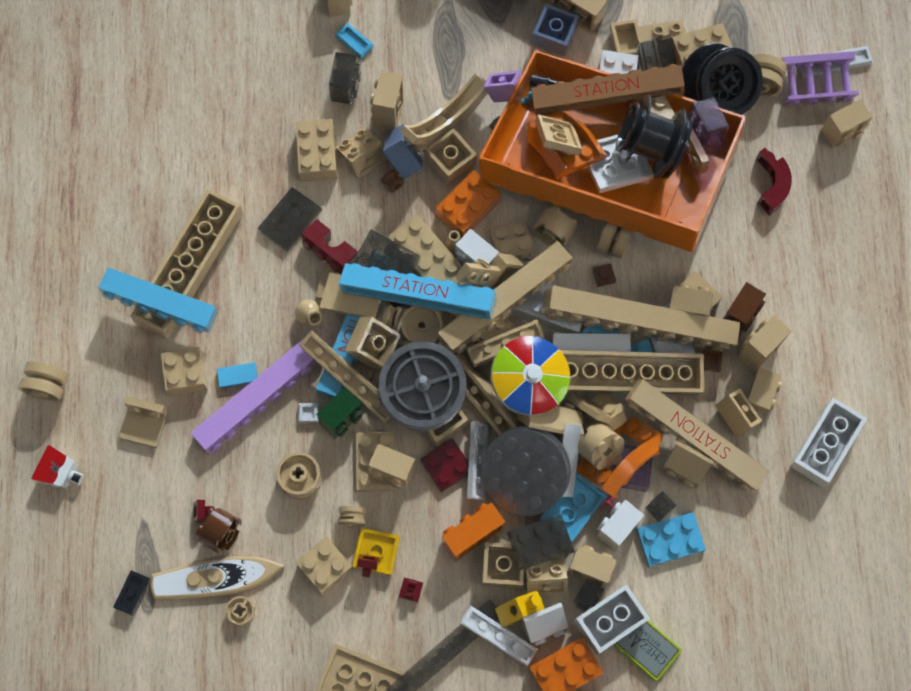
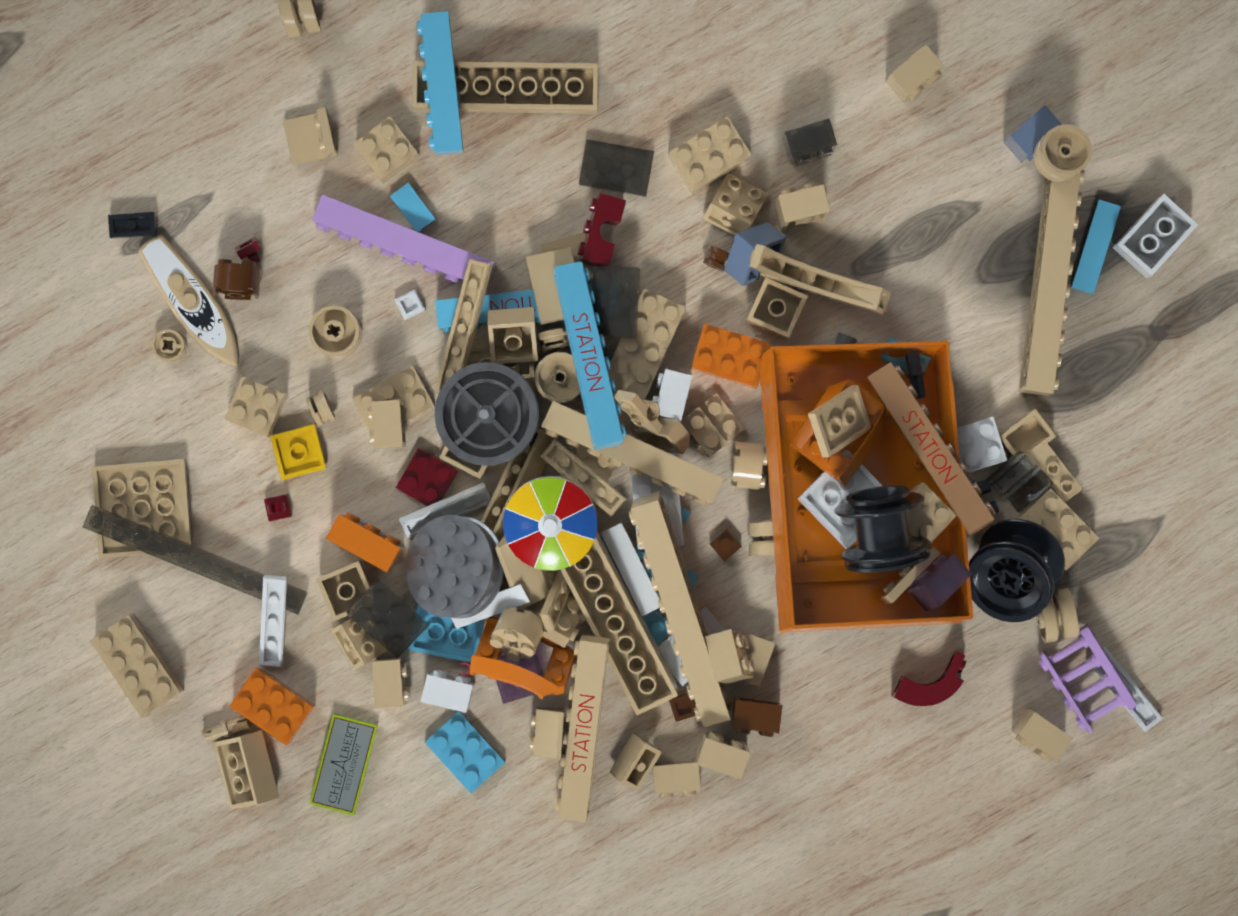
camera: 65 degrees right, 15 degrees up
torso [31,445,84,490] -> none
tan piece [295,300,322,326] -> none
dark green brick [316,387,363,439] -> none
medium azure tile [335,23,374,59] -> none
dark red tile [357,554,380,578] -> none
tan cone [445,230,461,252] -> none
lavender slope [484,70,522,103] -> none
yellow torso [495,591,544,628] -> none
white slope [521,603,569,646] -> none
sand blue brick [531,4,579,56] -> none
clear smoke brick [573,579,604,612] -> none
white brick [574,584,650,655] -> none
clear smoke brick [645,491,676,522] -> none
white brick [789,398,867,487] -> none

